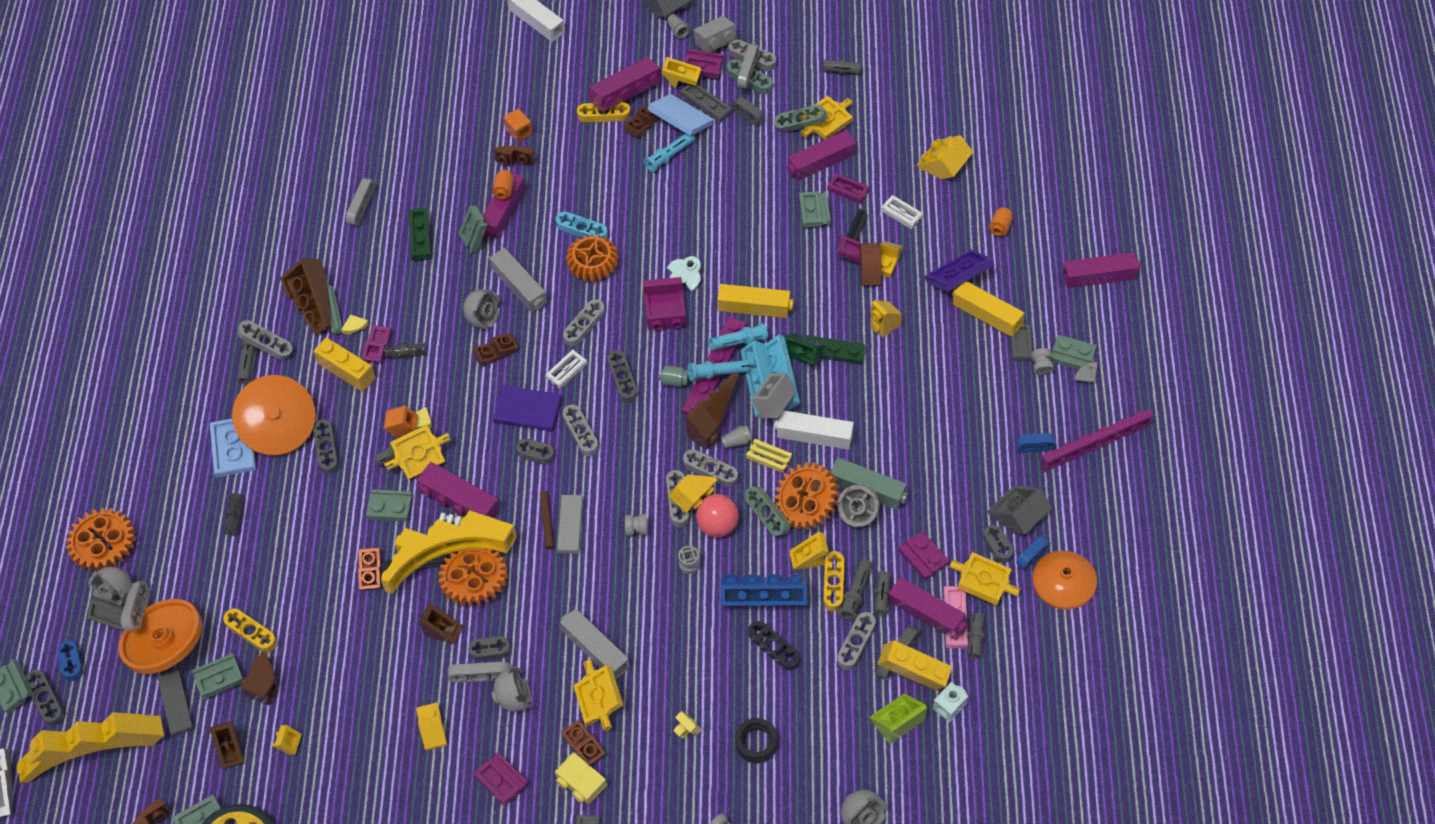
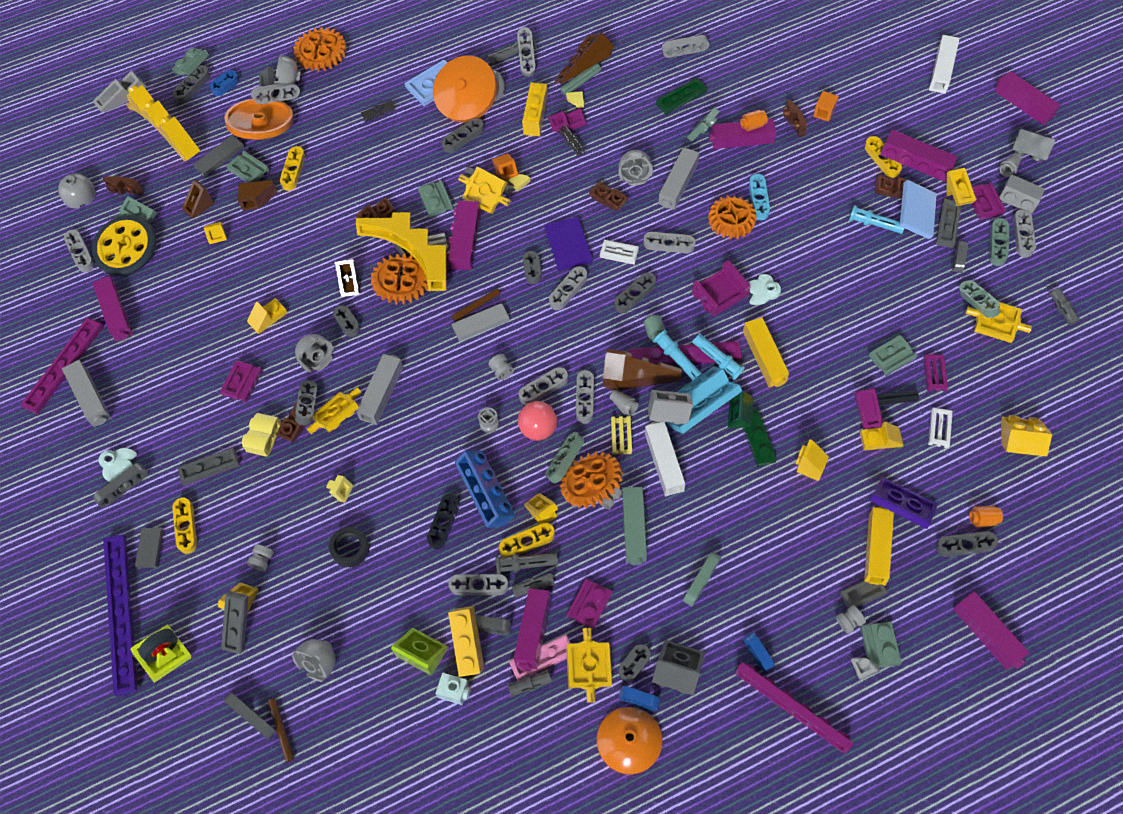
camera: 65 degrees right, 5 degrees up
light grey beam [448,662,511,683] -> none
yellow slope [668,475,717,513] -> none
light grey beam [737,44,759,89] -> none
magenta brick [787,130,856,181] -> none
light grey cylinder [837,485,880,527] -> none
copper slope [859,243,881,285] -> none
none -> dark grey beam [295,380,317,425]
none -> sand green beam [683,552,721,607]
none -> dark grey beam [936,531,998,557]

